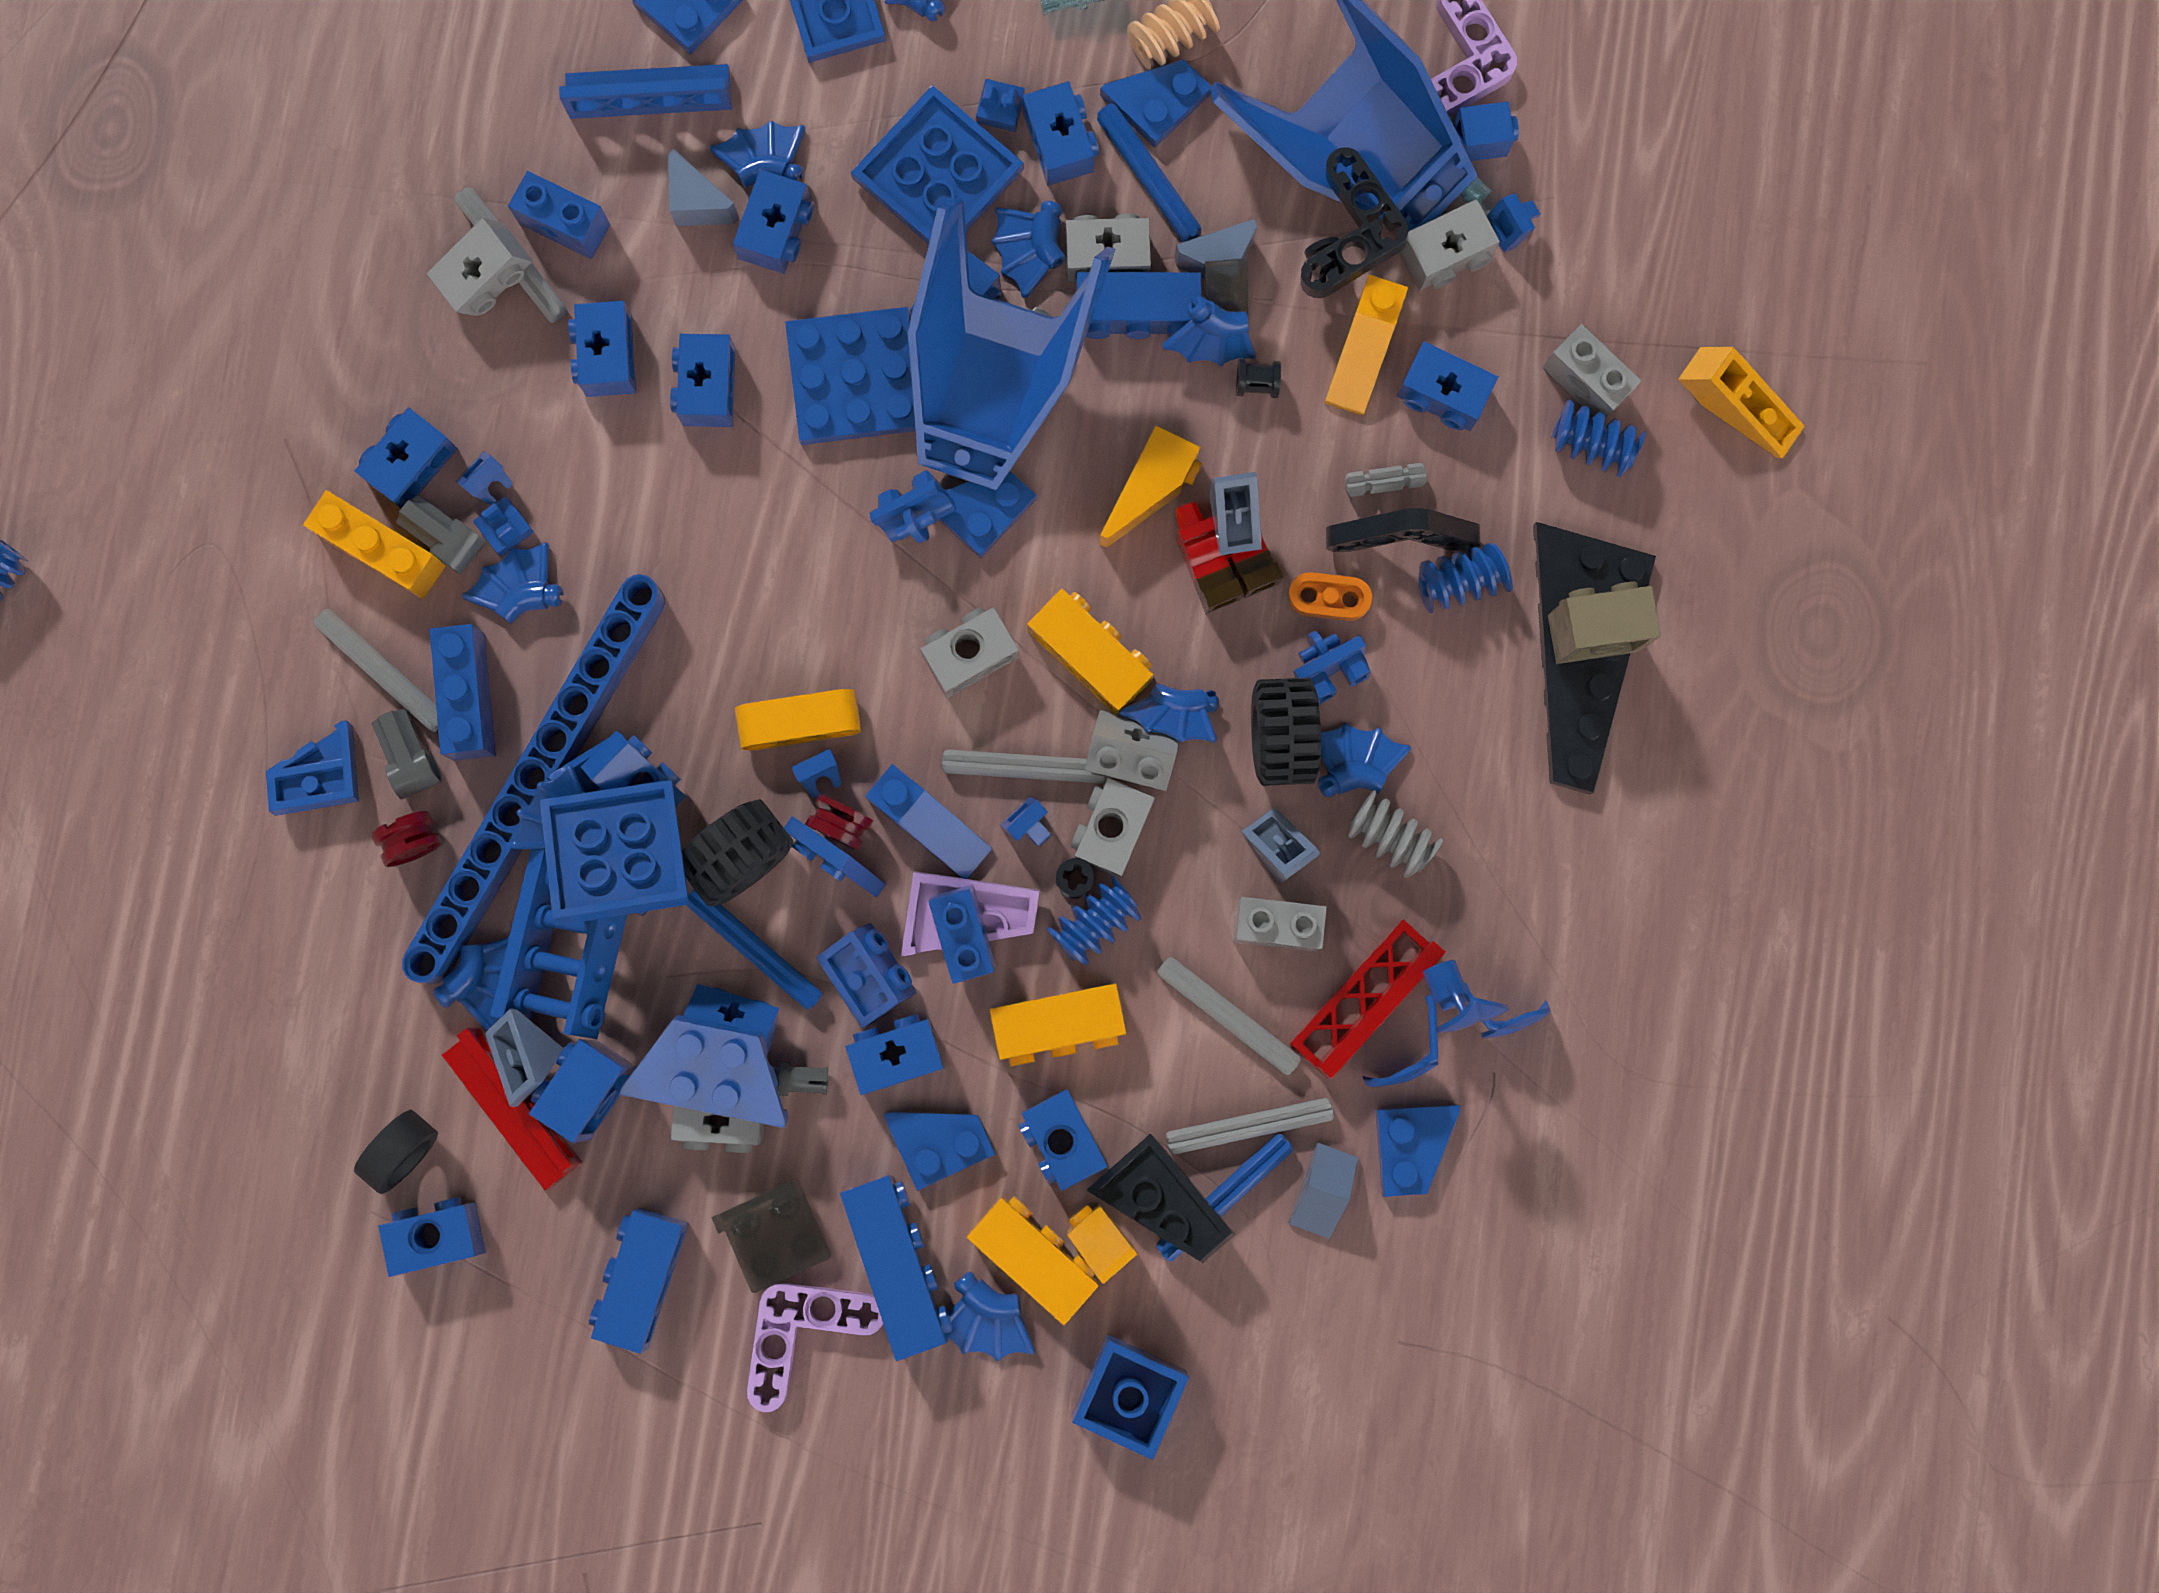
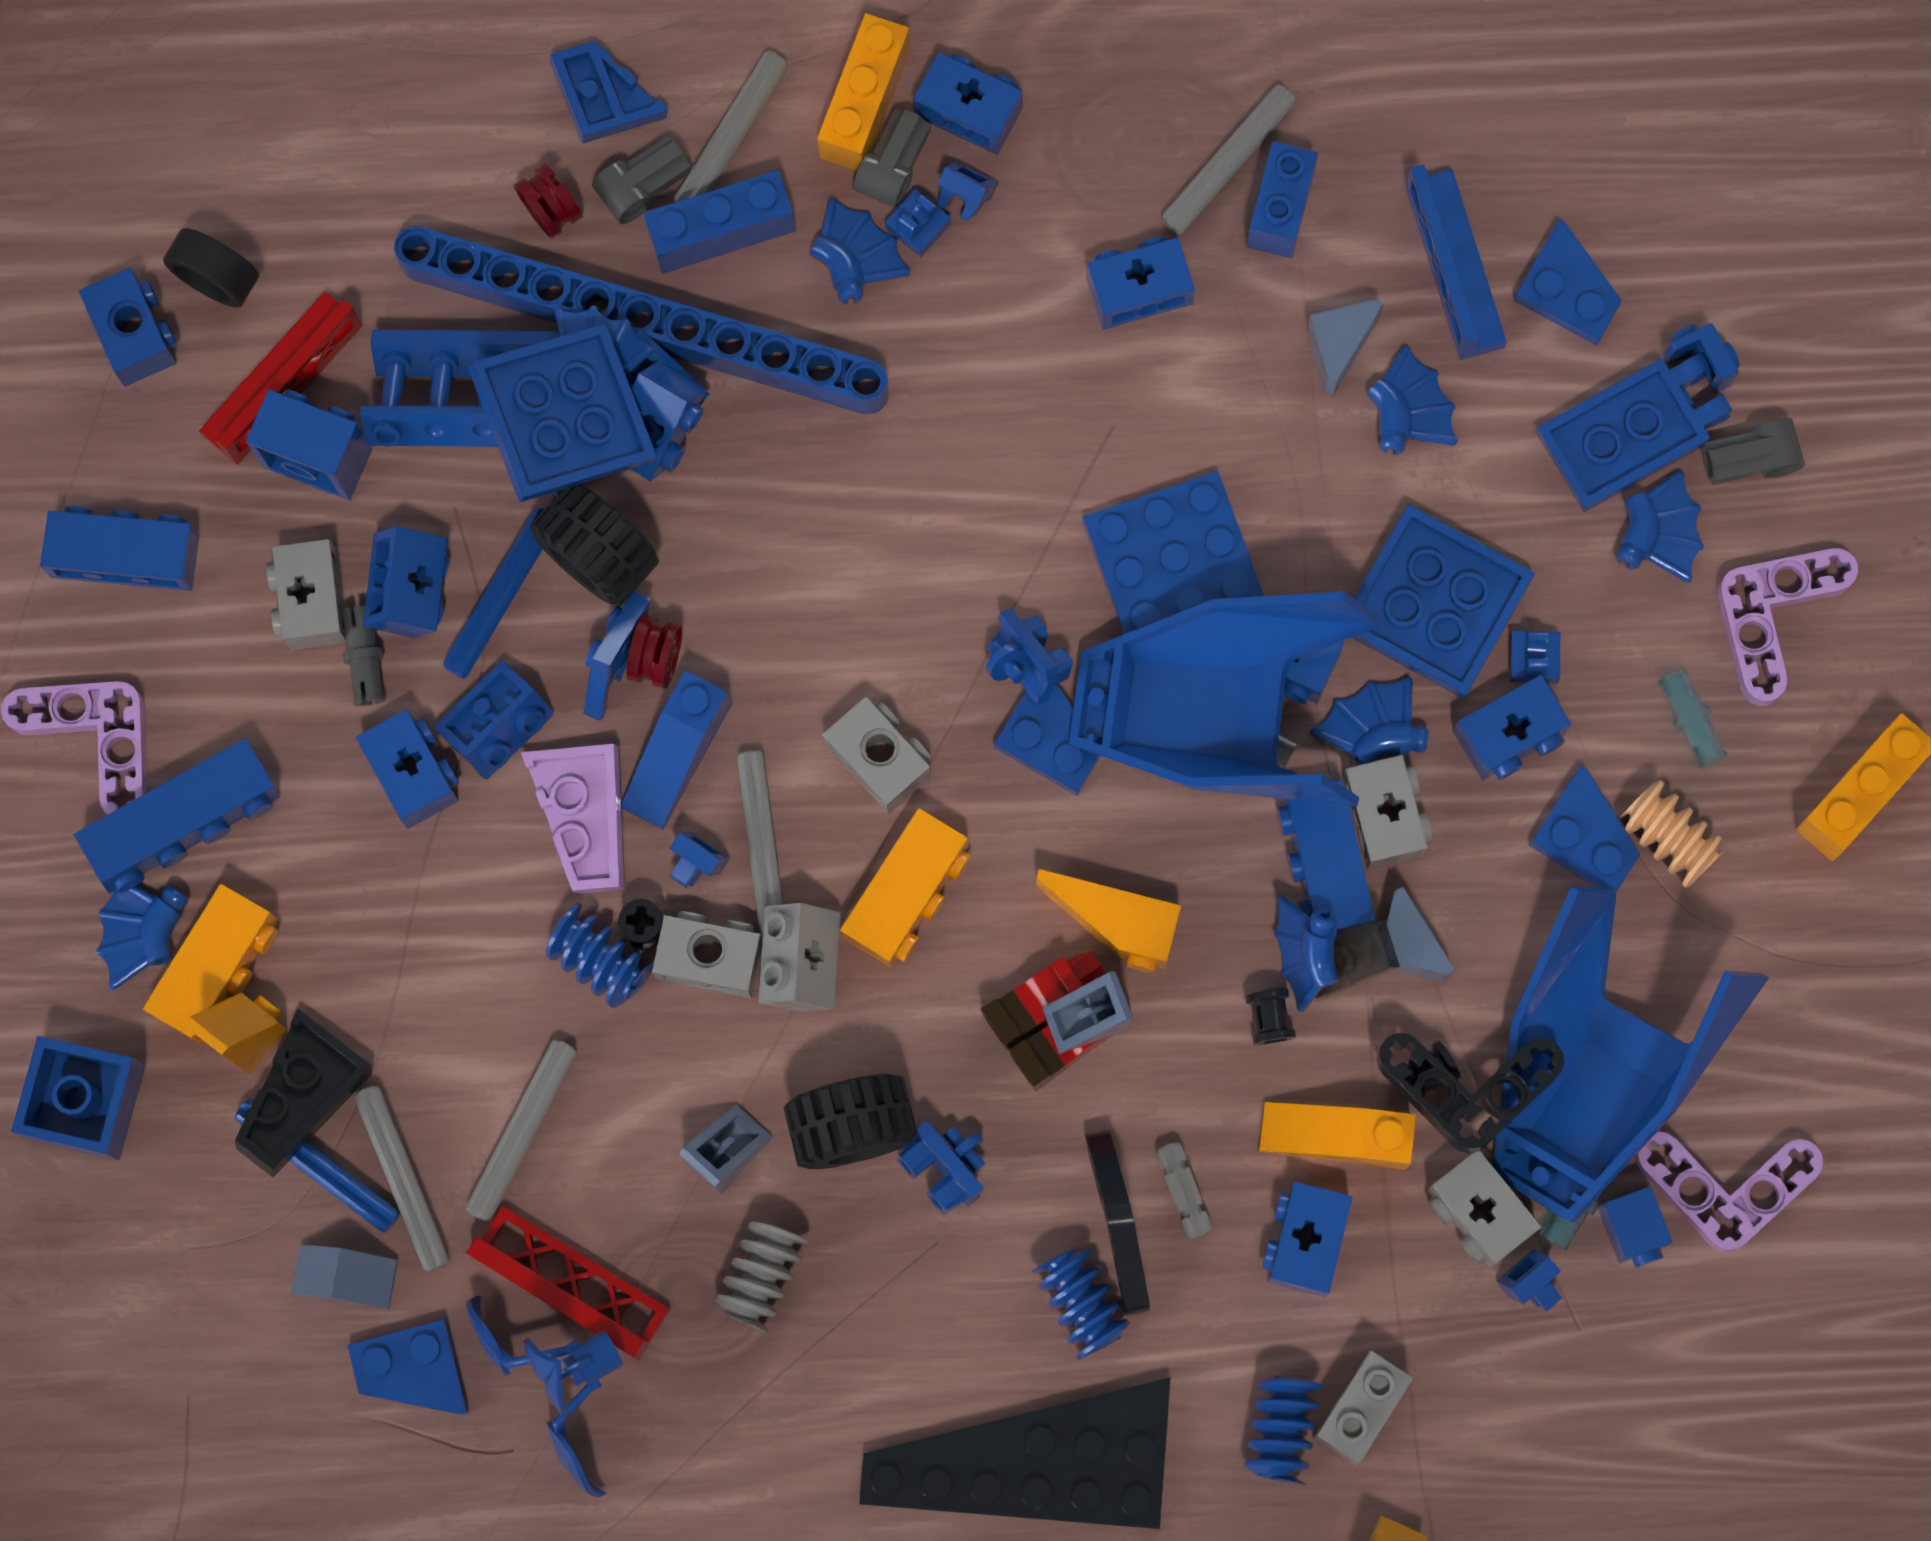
camera: 90 degrees right, 5 degrees down
light grey brick [427,218,533,316] -> none
blue arm [433,937,509,1031] -> none
sand blue slope [485,1009,564,1107] -> none
wing [620,1015,789,1128] -> none
blue brick [670,333,735,427] -> none
clear smoke bracket [711,1178,831,1293] -> none
blue brick [733,169,814,274] -> none
light orange beam [735,689,861,751] -> none
blue tile [791,748,841,798] -> none
blue wing [883,1112,996,1191] -> none
blue brick [928,884,996,984] -> none
light orange brick [990,983,1126,1067] -> none
blue brick [1018,1089,1108,1191] -> none
blue axle [1097,103,1202,242] -> none
blue arm [1119,684,1219,743] -> none
light grey brick [1233,897,1327,952] -> none
orange plate [1288,572,1372,621] -> none
blue arm [1317,723,1411,798] -> none
dark tan brick [1548,582,1661,664] -> none

